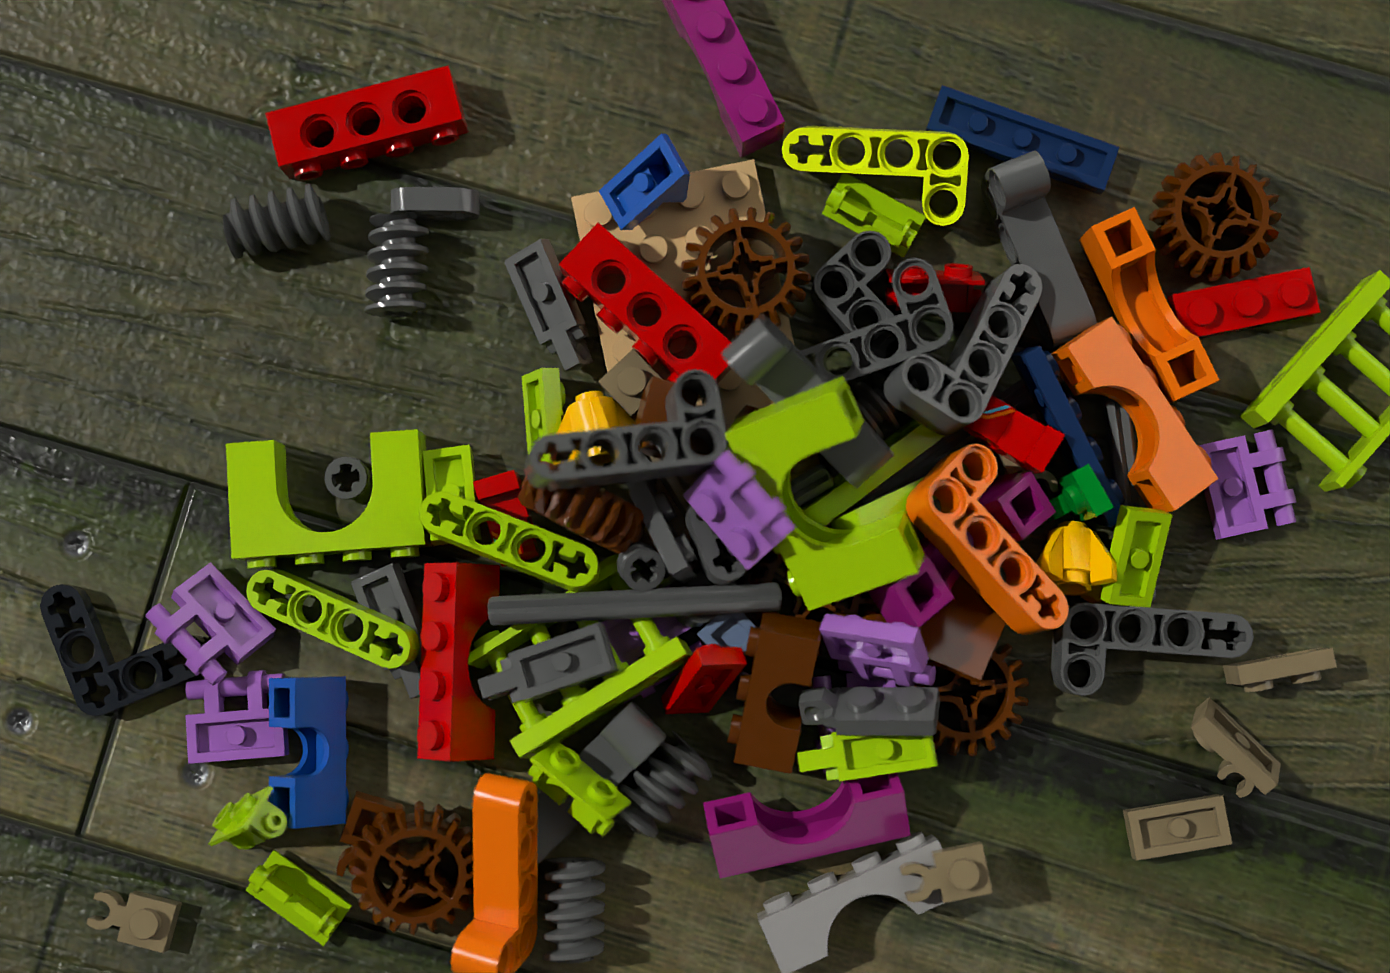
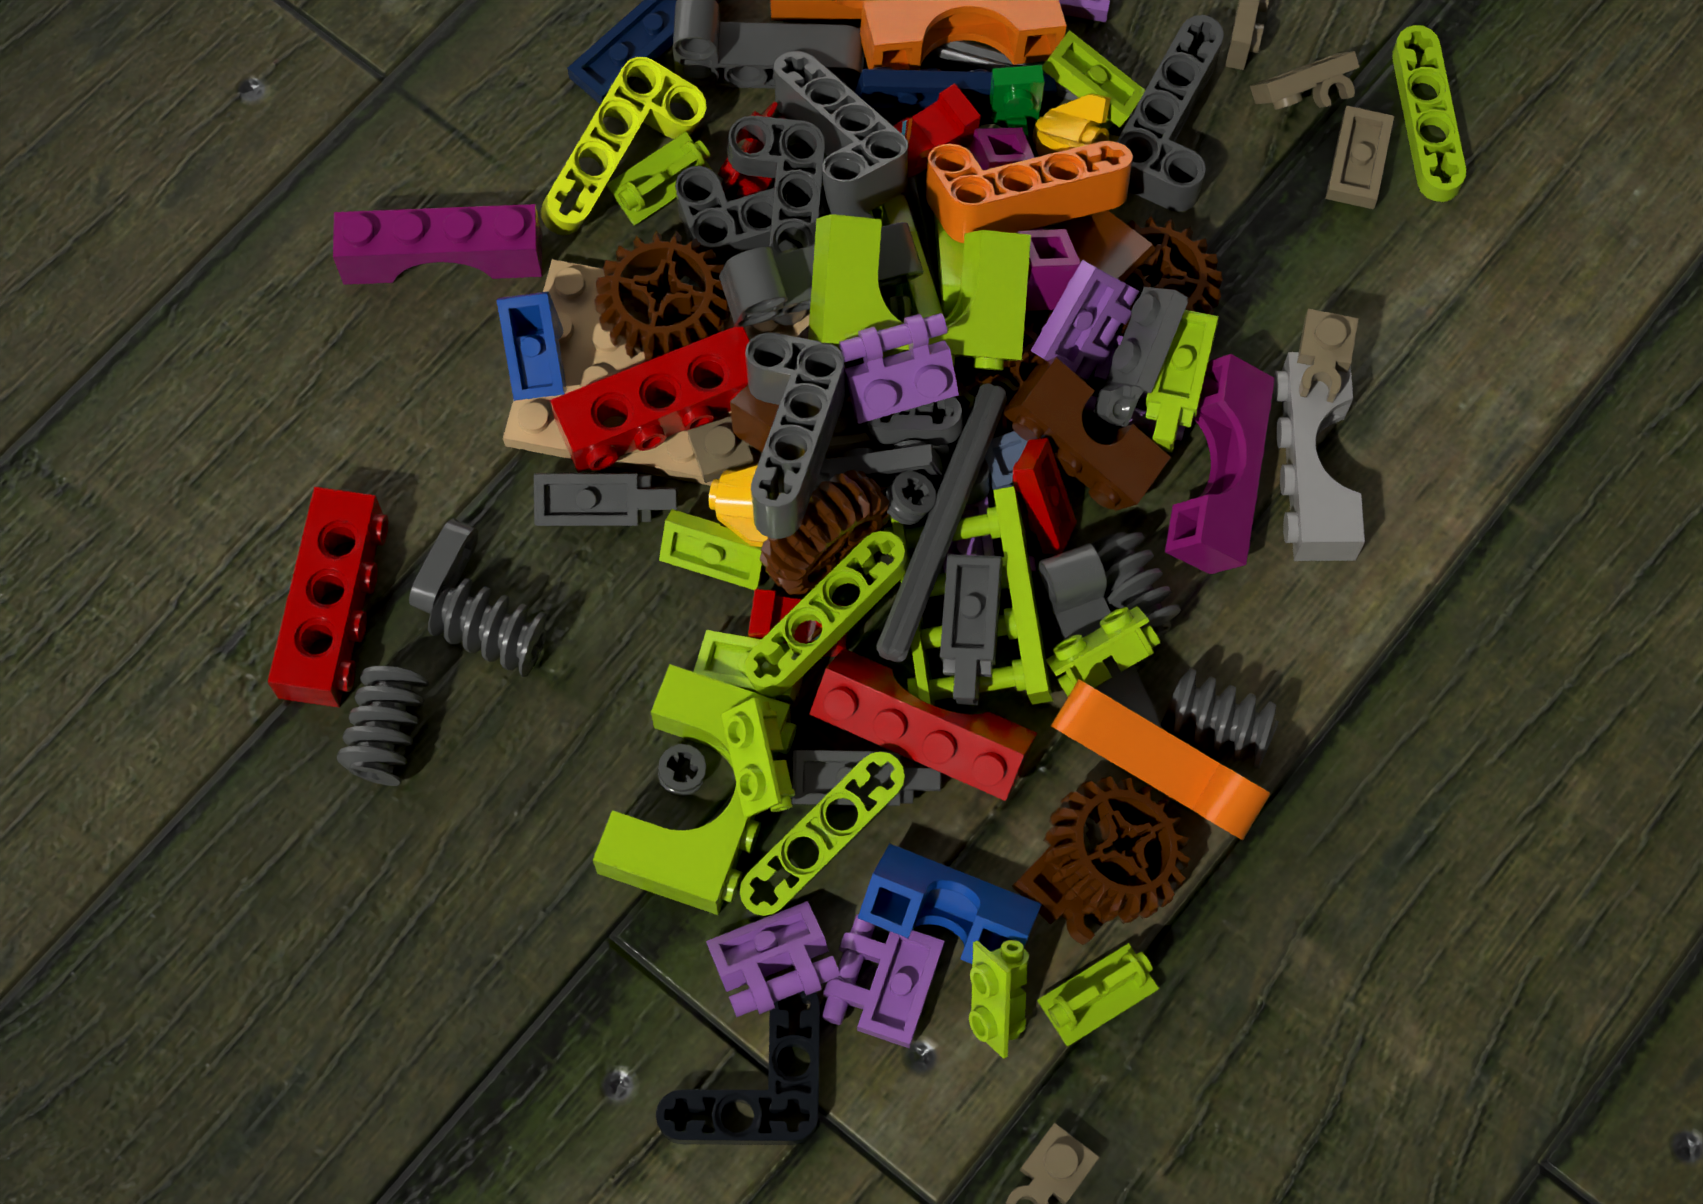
camera: 70 degrees left, 15 degrees down
none -> lime hinge [721,697,795,818]
none -> lime beam [1392,25,1466,202]

